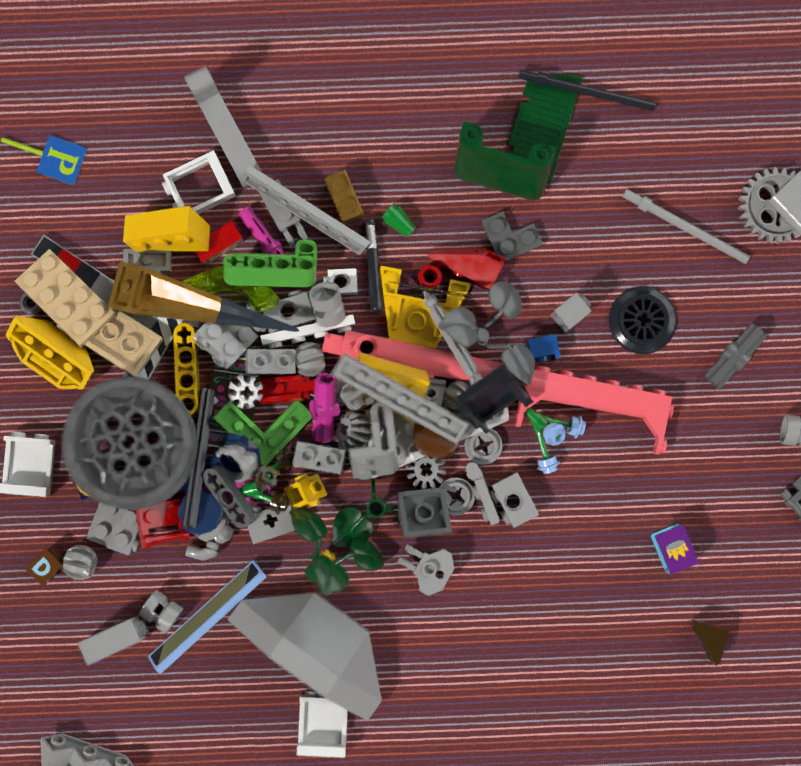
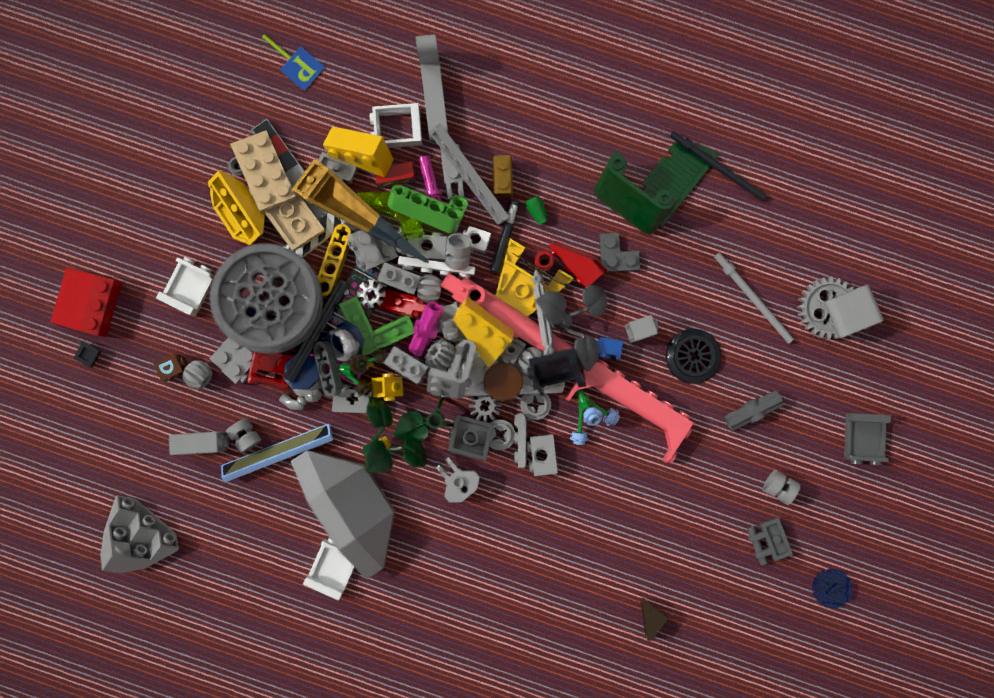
camera: 25 degrees right, 0 degrees up
light grey tile [332,353,469,444] -> none
dark purple piece [651,524,699,575] -> none

